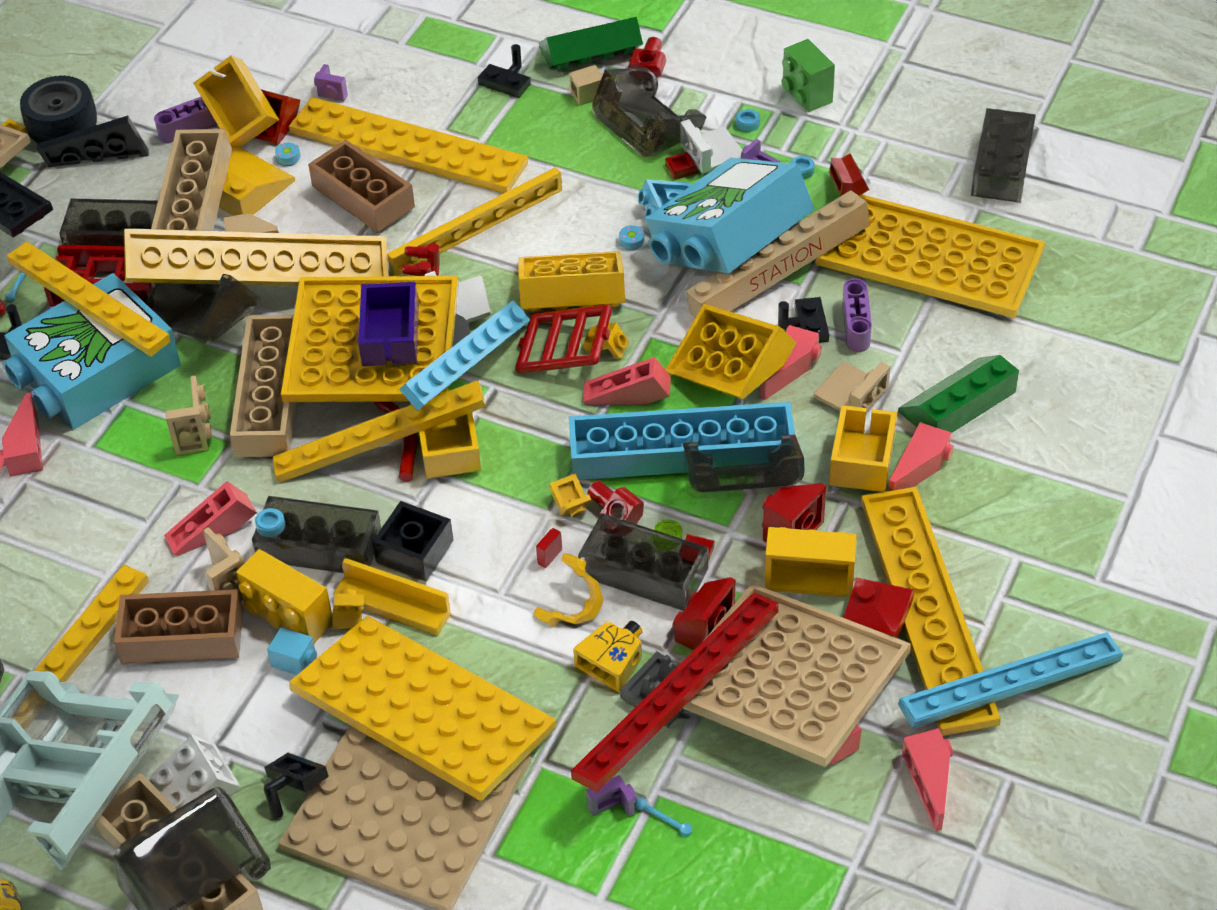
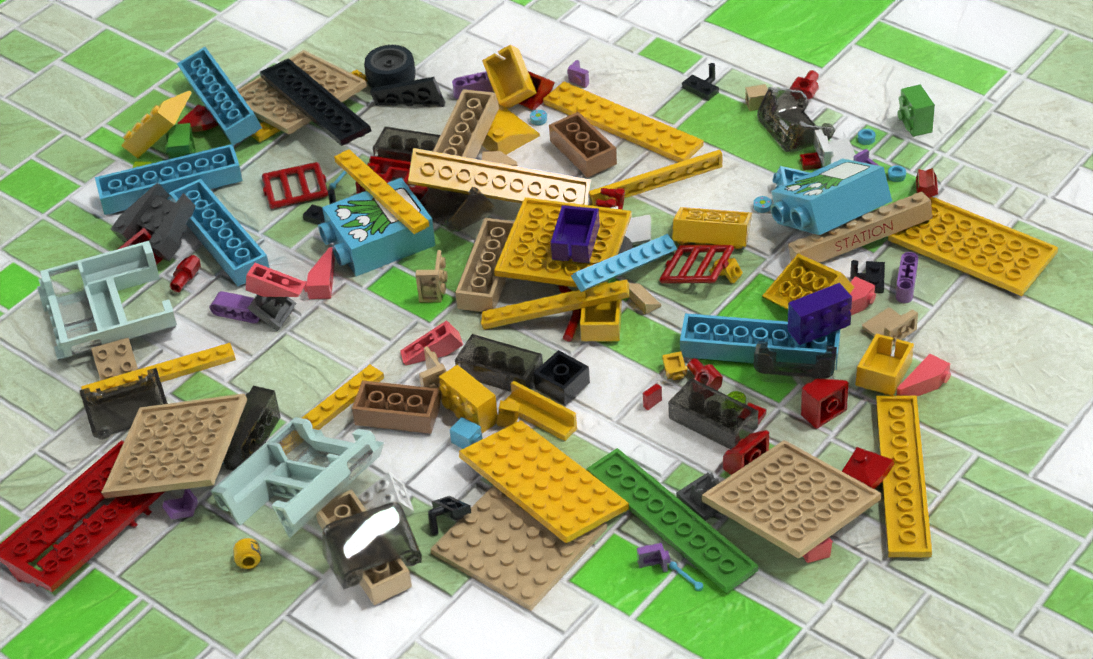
camera: 15 degrees right, 5 degrees down
medium azure tile [255,508,285,537] -> none
yellow helmet [533,553,603,627] -> none
green slope [539,17,643,71] -> none
red plate [571,592,779,793] -> none
yellow torso [573,621,643,693] -> none
coral slope [583,357,671,405] -> none
yellow piece [764,527,857,597] -> none
green slope [898,355,1019,433] -> none
medium azure tile [898,632,1123,729] -> none
coral slope [902,728,953,831] -> none
clear smoke brick [971,108,1036,203] -> none
none -> bright green plate [586,448,758,593]
none -> tan slope [629,283,661,314]
none -> dark purple piece [788,283,852,345]

